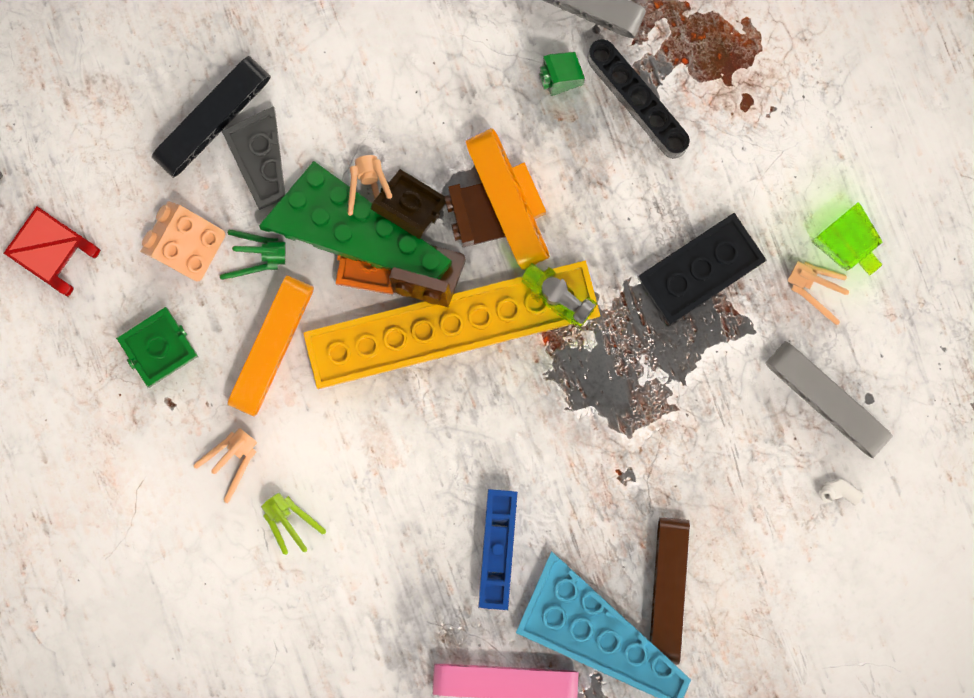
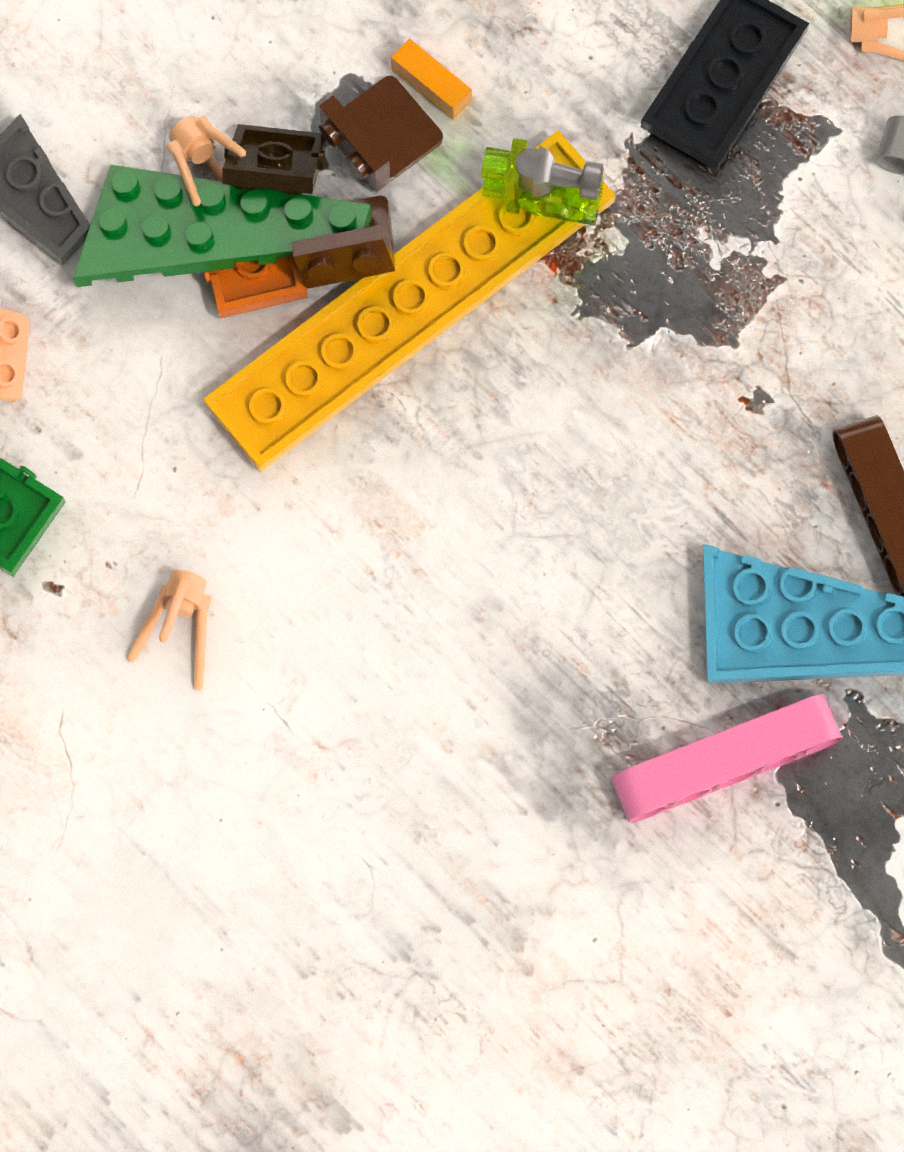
camera: 20 degrees left, 10 degrees down
green plant [220,230,286,280] -> none
light orange beam [228,275,314,417] -> none
lime plant [261,493,326,555] -> none
light orange beam [465,128,550,270] -> none
blue hinge [478,489,518,610] -> none

